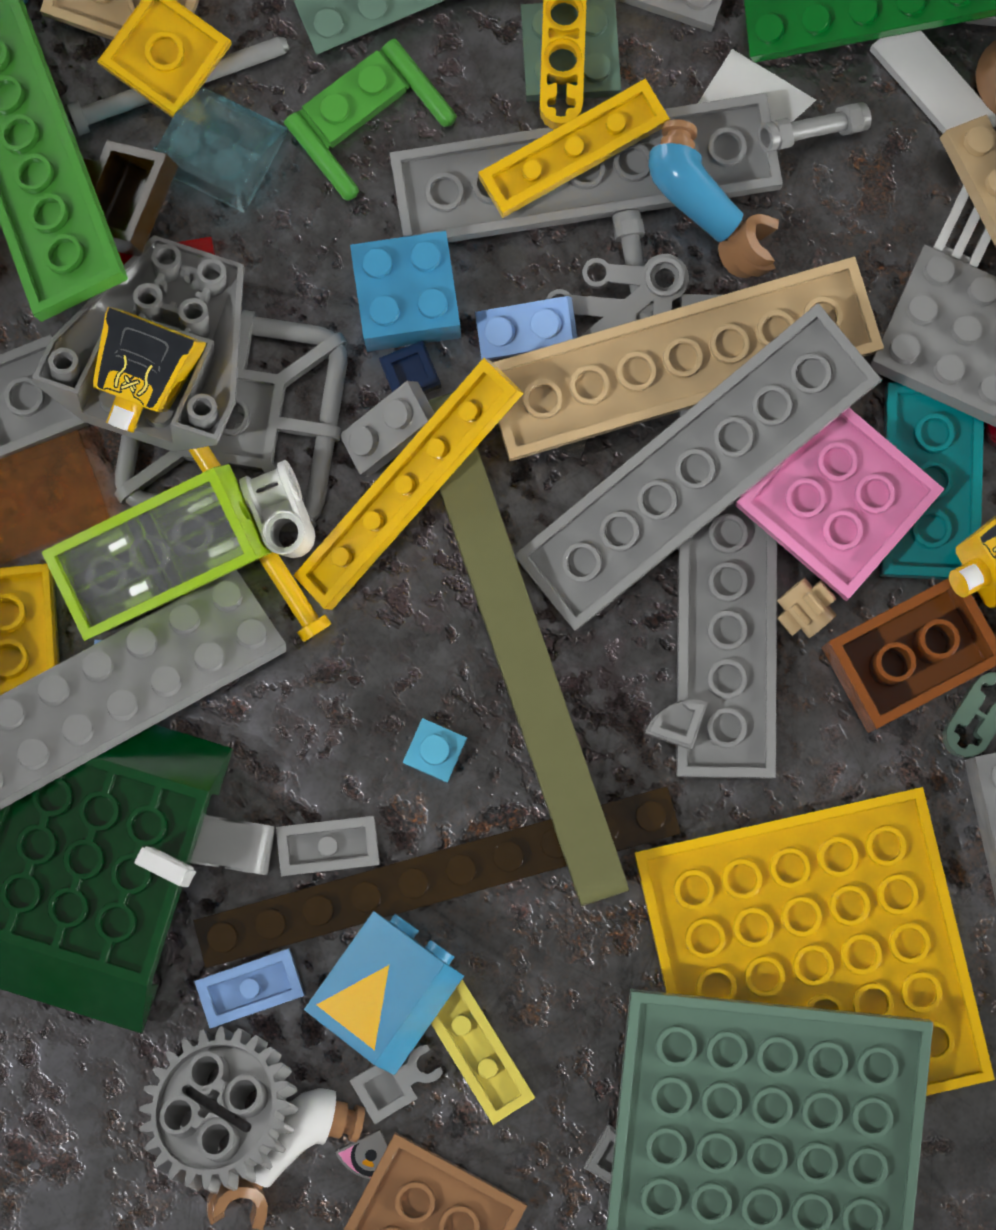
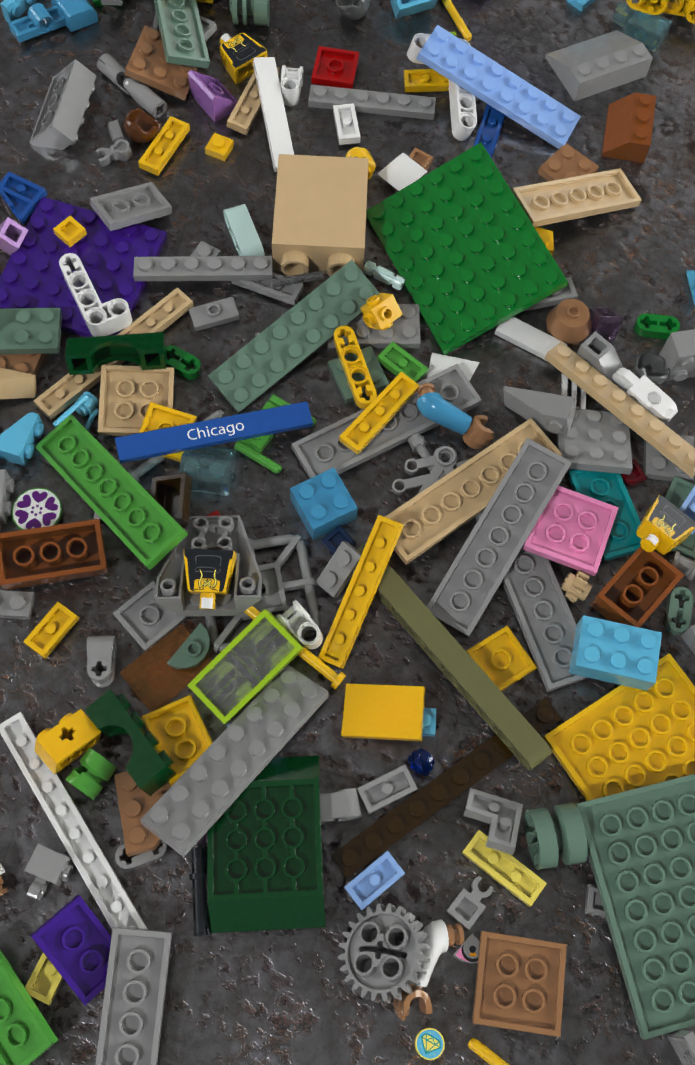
camera: 25 degrees left, 15 degrees down
white tile [134,846,196,887] -> none
dark azure brick [304,911,464,1075] -> none
light blue plate [475,296,577,360] -> none
light grey tile [645,700,708,750] -> none
light grey bar [758,102,872,152] -> none
none -> blue tile [115,402,313,464]
none -> sand green plate [167,623,210,670]
none -> yellow tile [341,684,425,741]
none -> bright green plate [377,341,429,383]
none -> clear blue plate [407,748,435,776]
none -> light grey plate [463,788,523,855]
none -> yellow tile [466,625,537,691]
none -> light grey slope [503,386,575,435]
none -> sand green wheel [524,803,588,870]
none -> medium azure brick [569,615,662,691]

